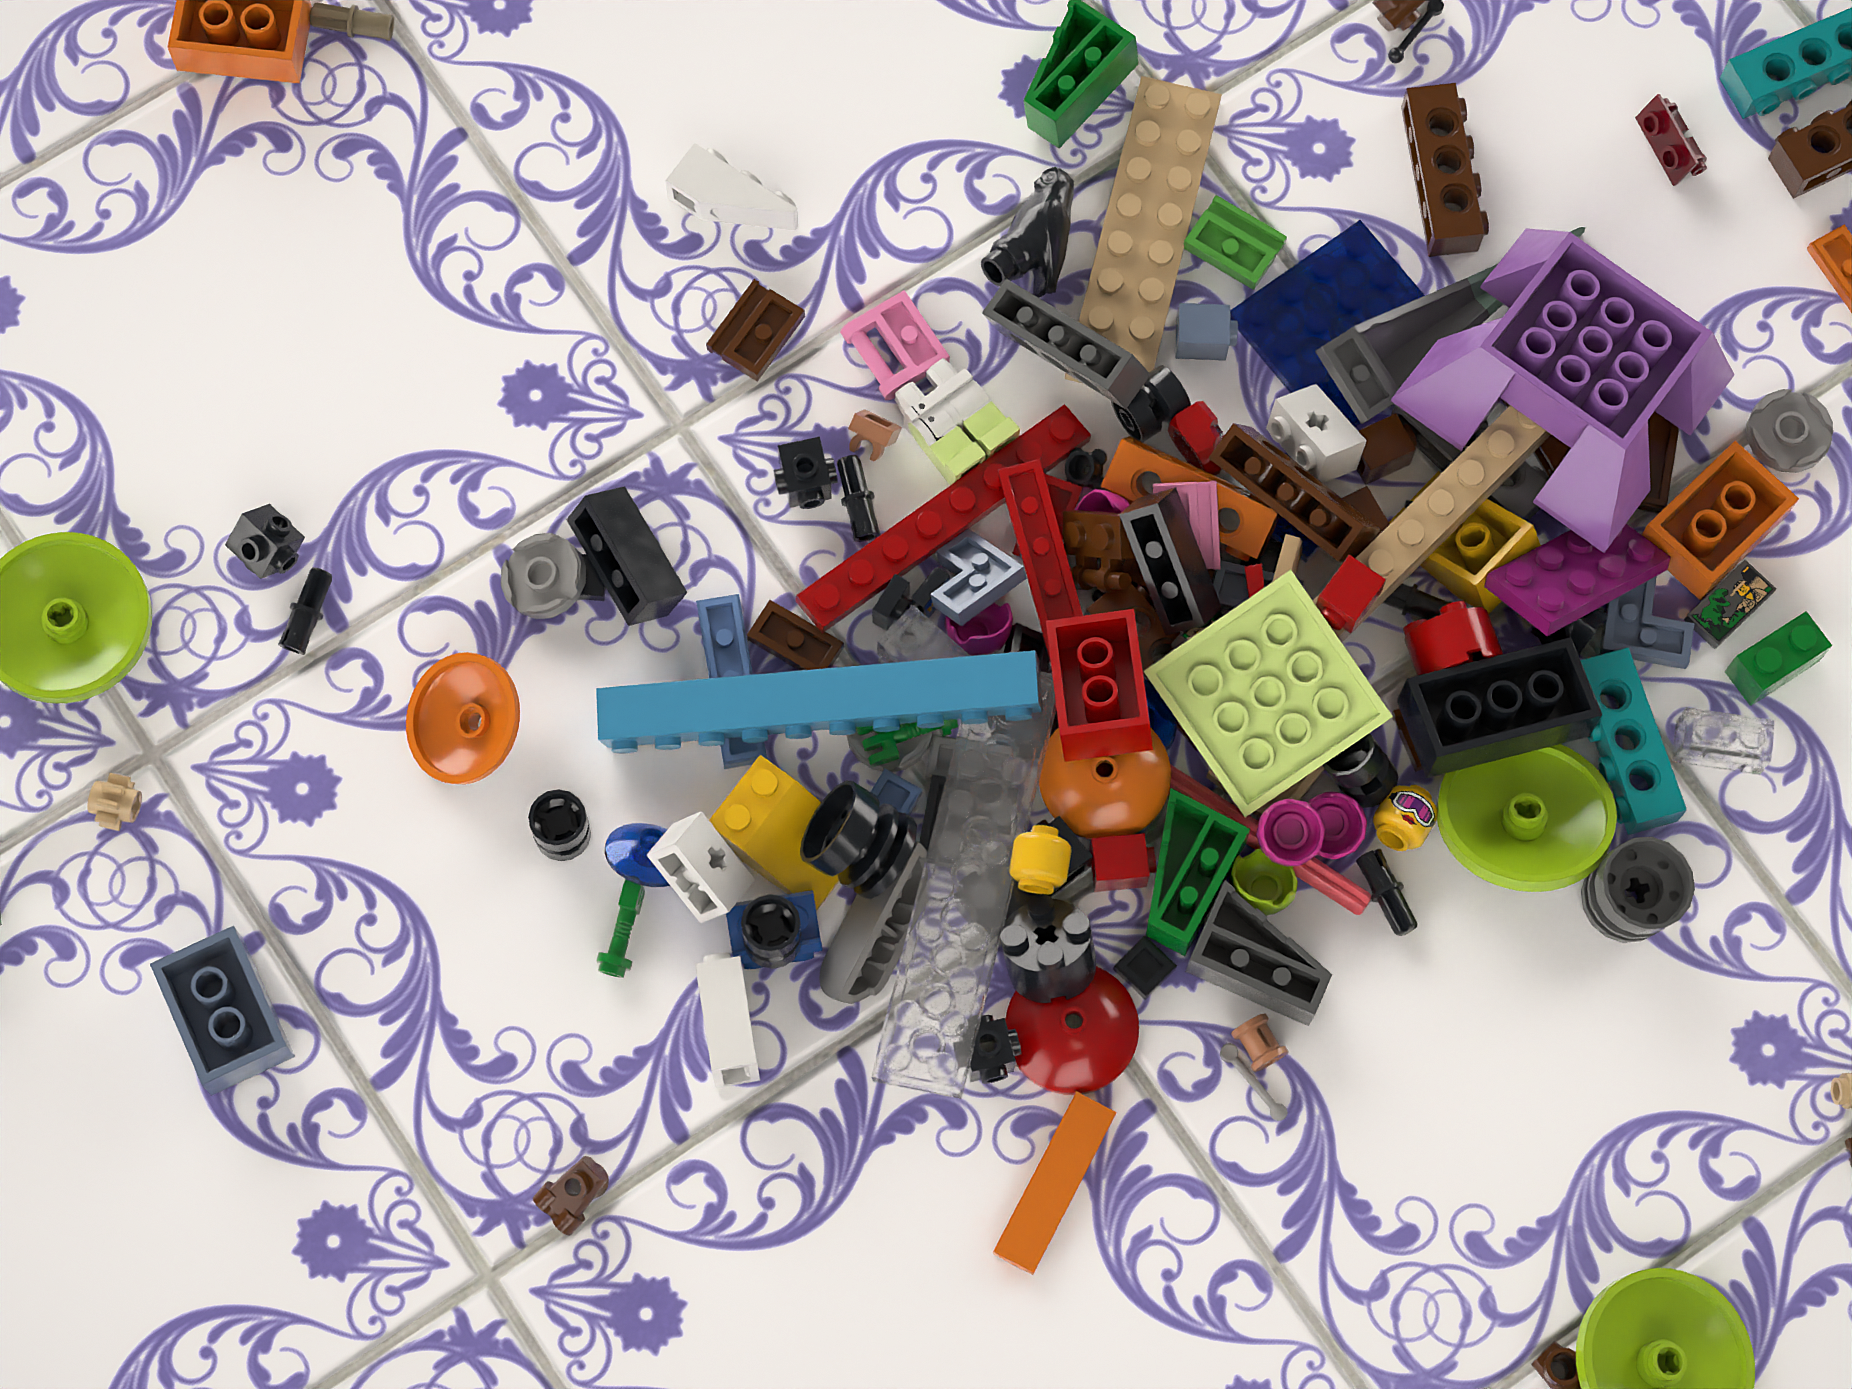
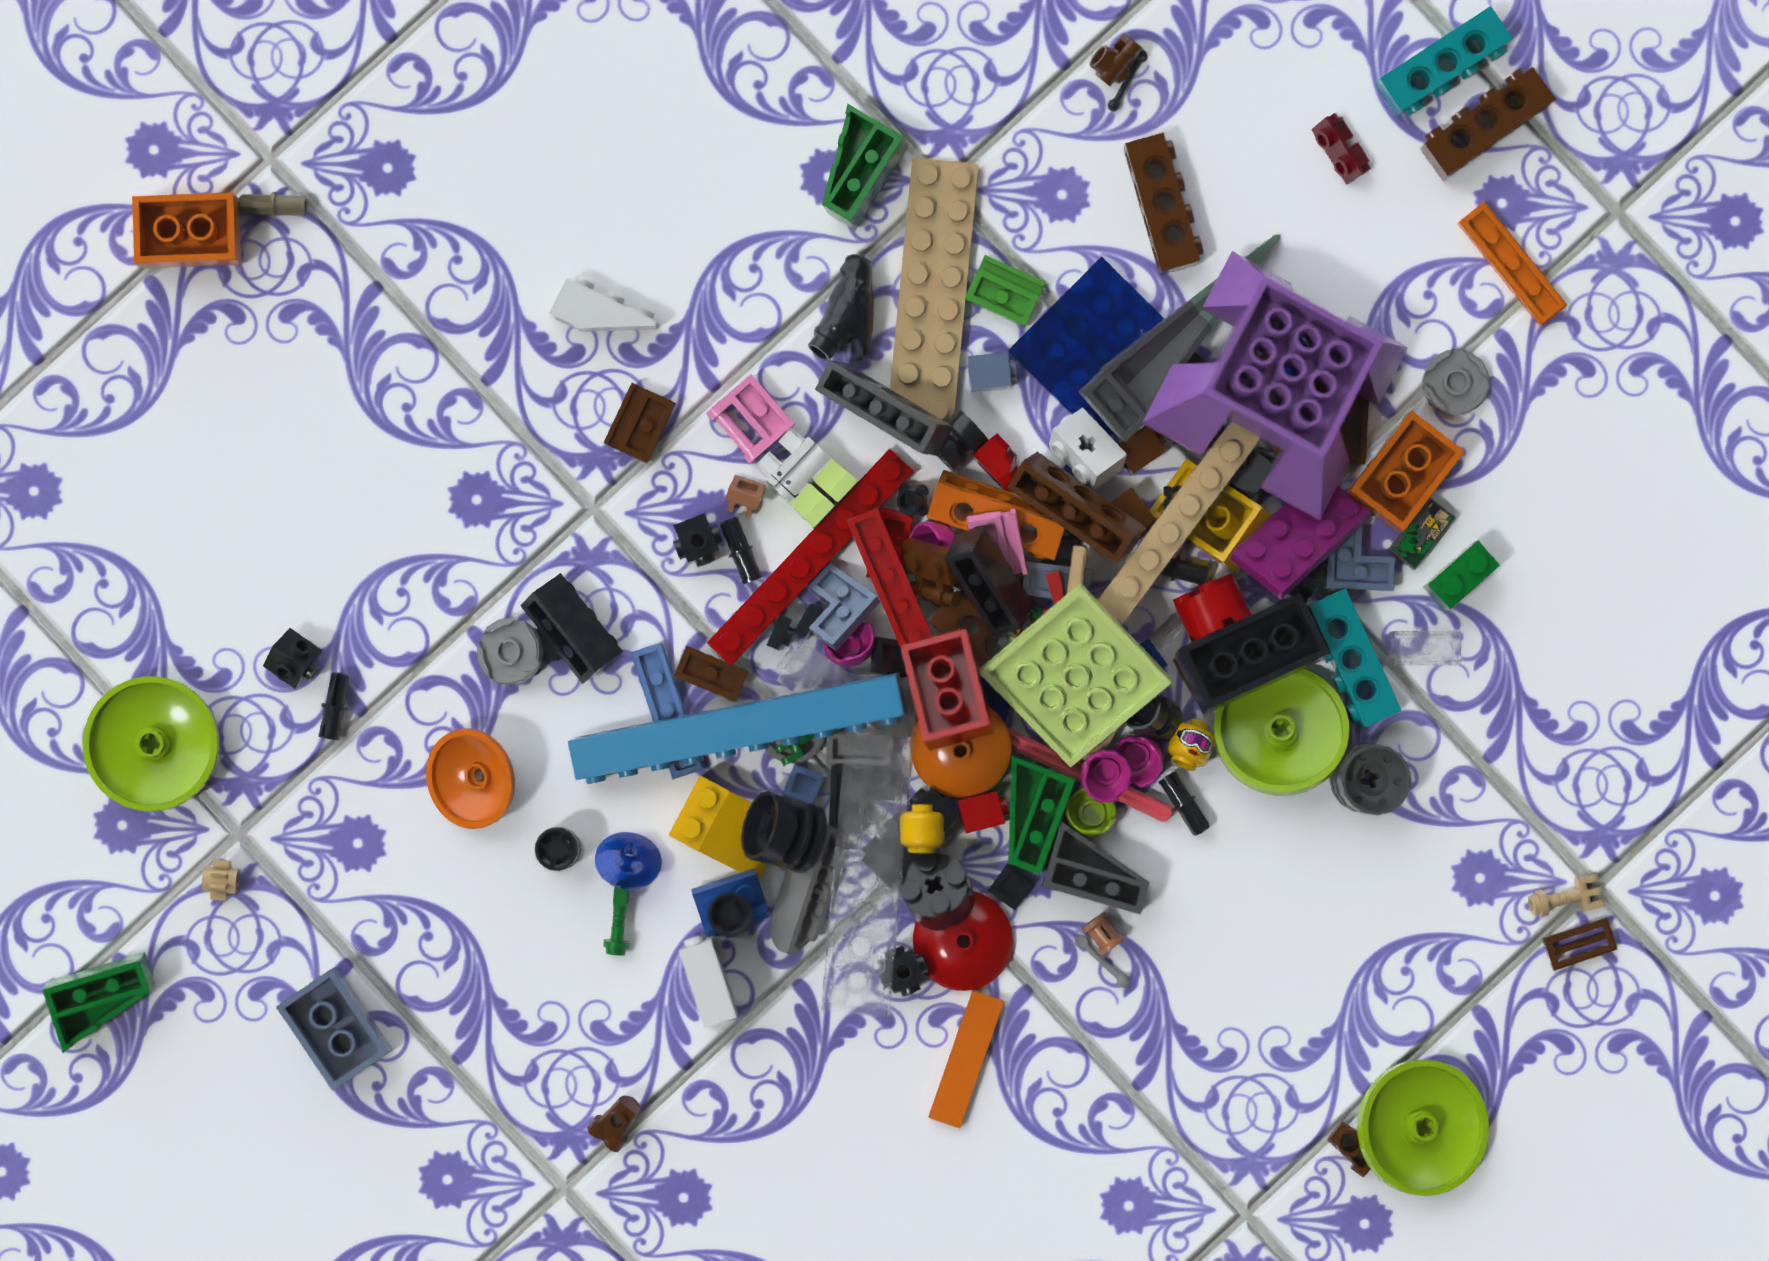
camera: 15 degrees left, 15 degrees up
white brick [647,811,755,923] -> none
red brick [1316,555,1386,634] -> none

